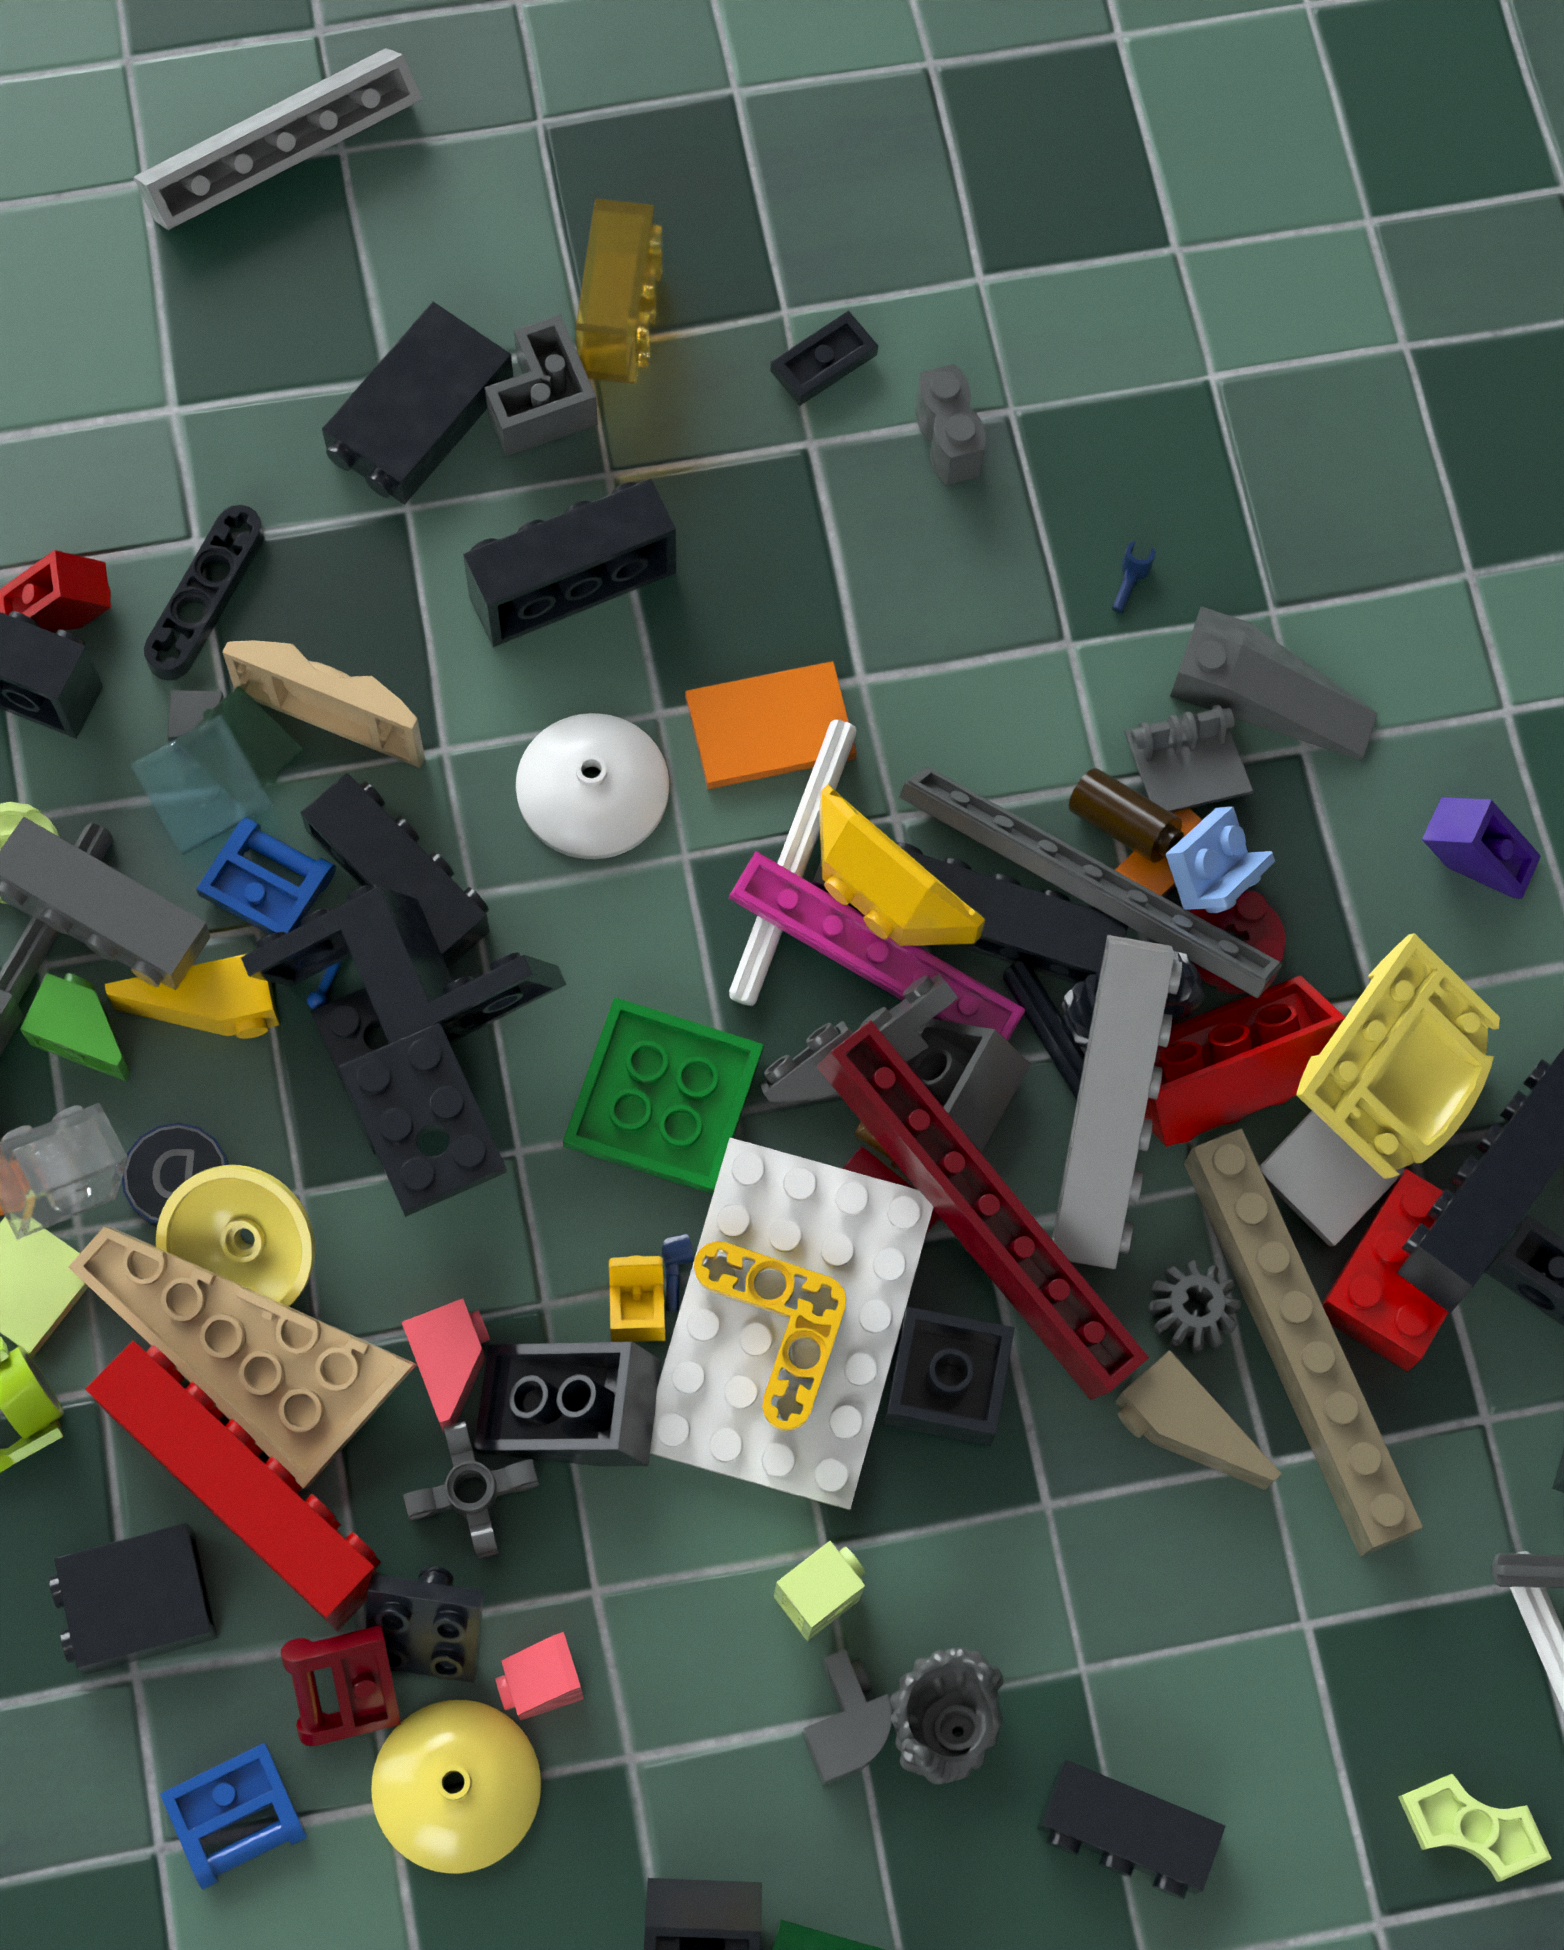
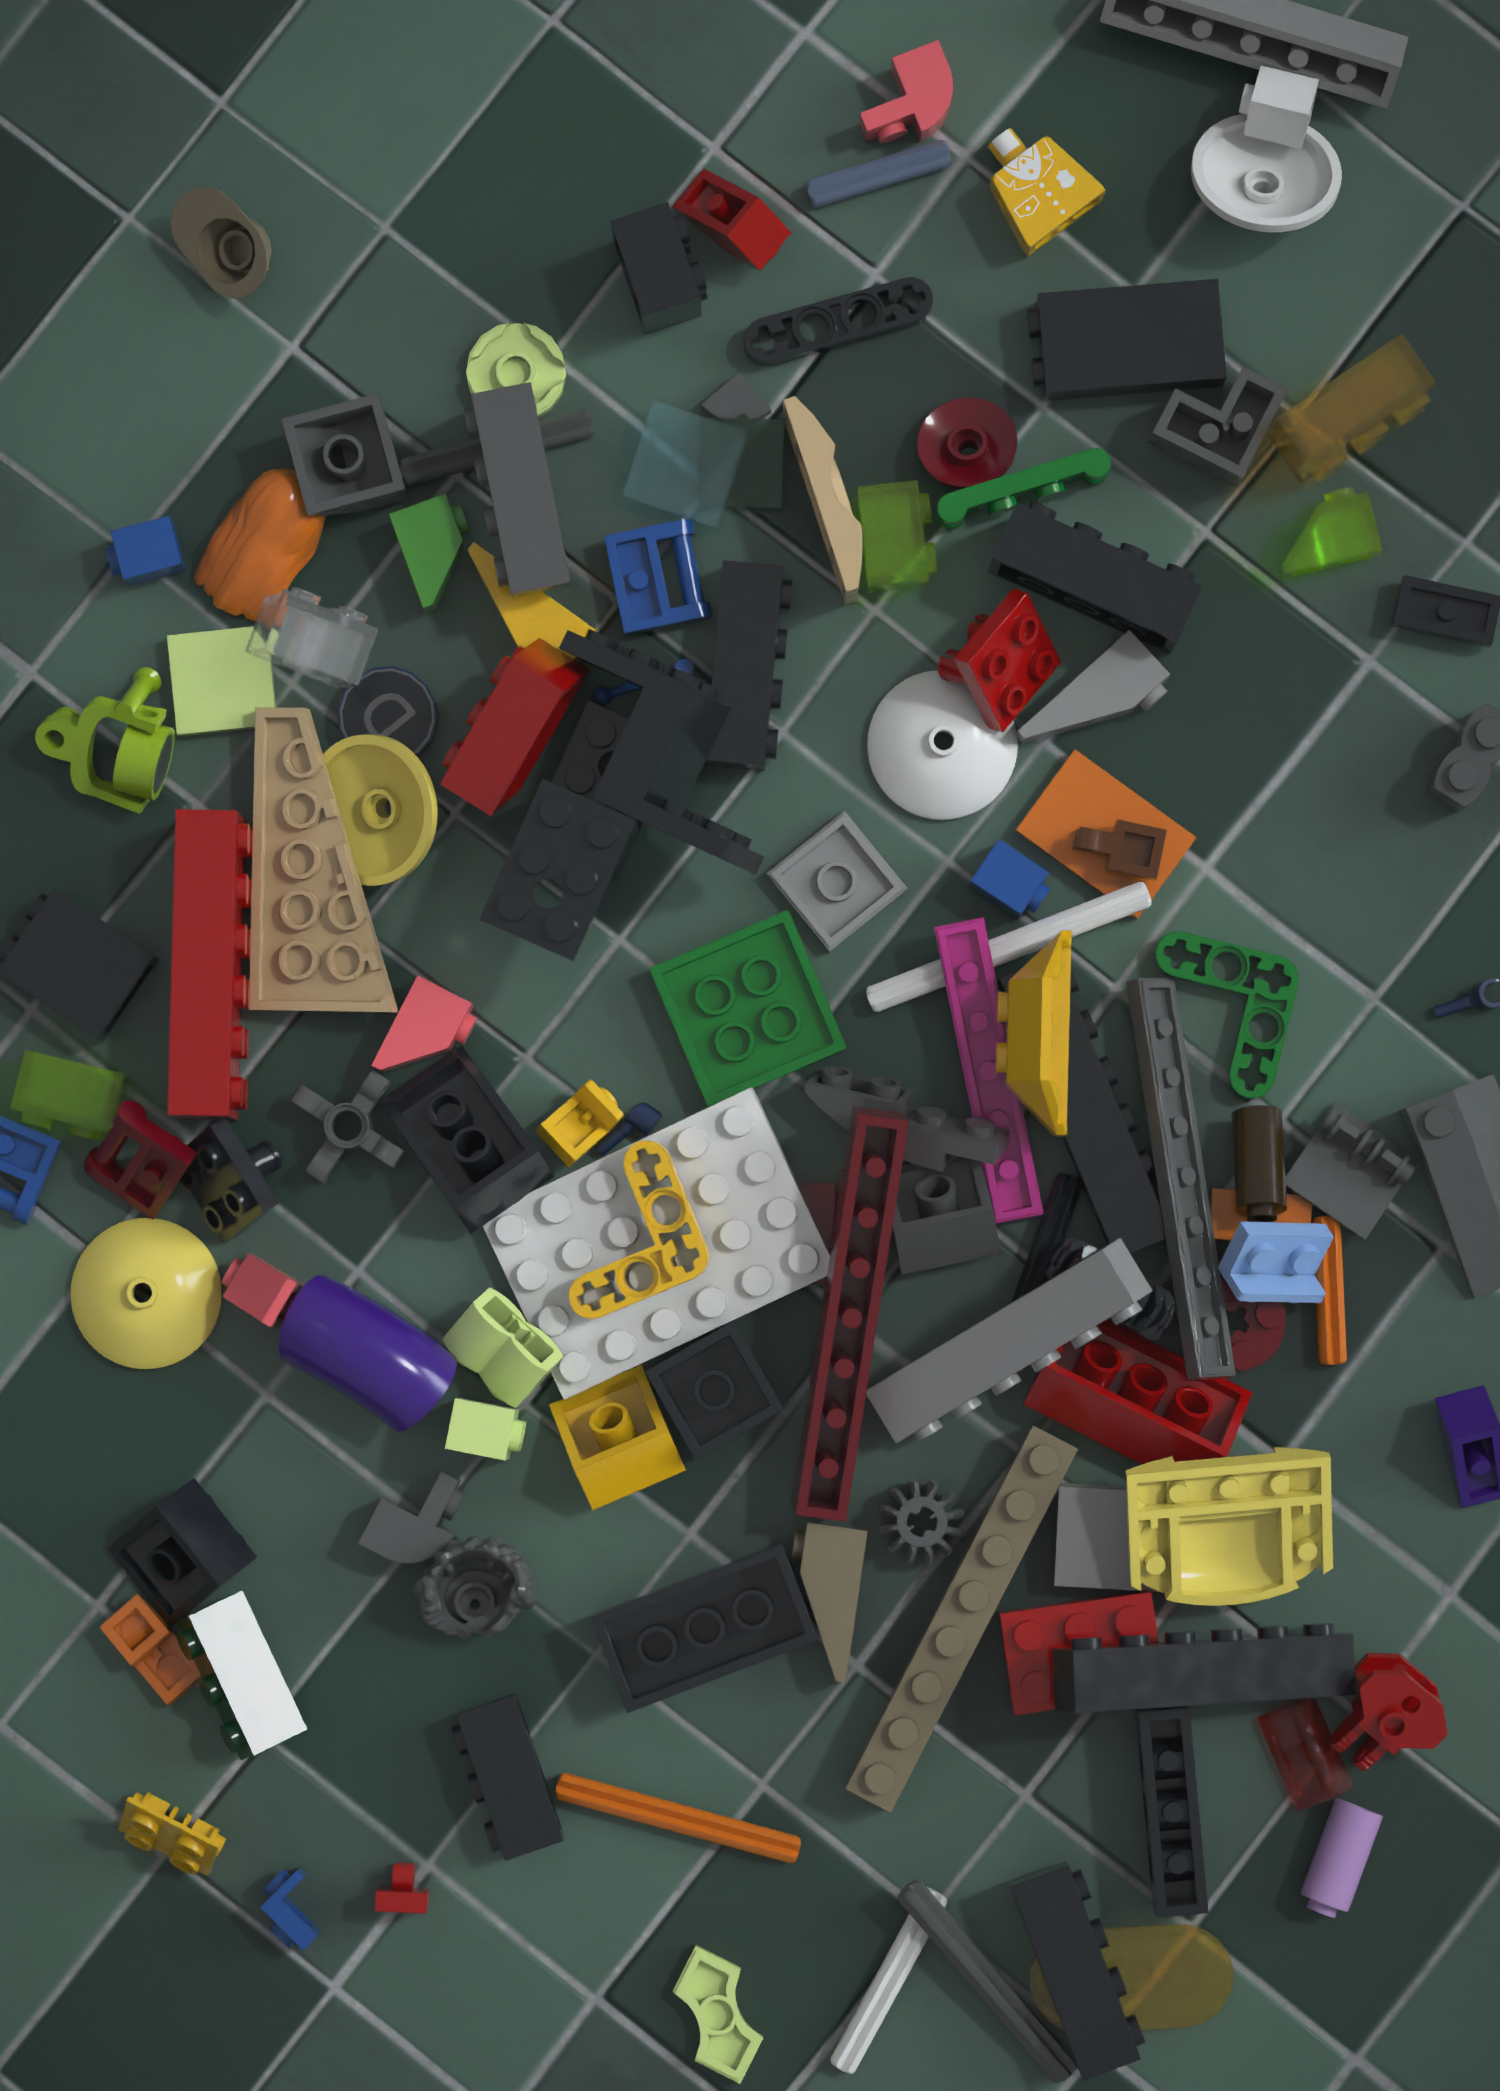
camera: 55 degrees right, 15 degrees up
none -> clear neon green piece [10,1050,129,1141]
none -> dark purple brick [278,1275,457,1432]
none -> red piece [440,638,590,816]
none -> yellowish green brick [442,1288,563,1408]
none -> yellow slope [549,1365,686,1510]
none -> orange axle [554,1773,801,1864]
none -> black brick [591,1542,818,1713]
none -> light grey tile [766,811,908,953]
none -> sand blue axle [806,140,951,208]
none -> clear neon green piece [857,480,937,593]
none -> coral brick [859,40,953,143]
none -> dark red dish [917,397,1018,489]
none -> green plate [936,448,1111,530]
none -> red plate [938,589,1061,732]
none -> blue brick [969,839,1051,918]
none -> yellow torso [988,128,1106,257]
none -> light grey slope [1016,630,1170,744]
none -> reddish brown plate [1072,819,1167,881]
none -> green beam [1154,932,1299,1100]
none -> white dish [1191,114,1342,232]
none -> white brick [1239,65,1319,149]
none -> clear neon green slope [1278,487,1383,581]
none -> orange axle [1312,1216,1347,1365]

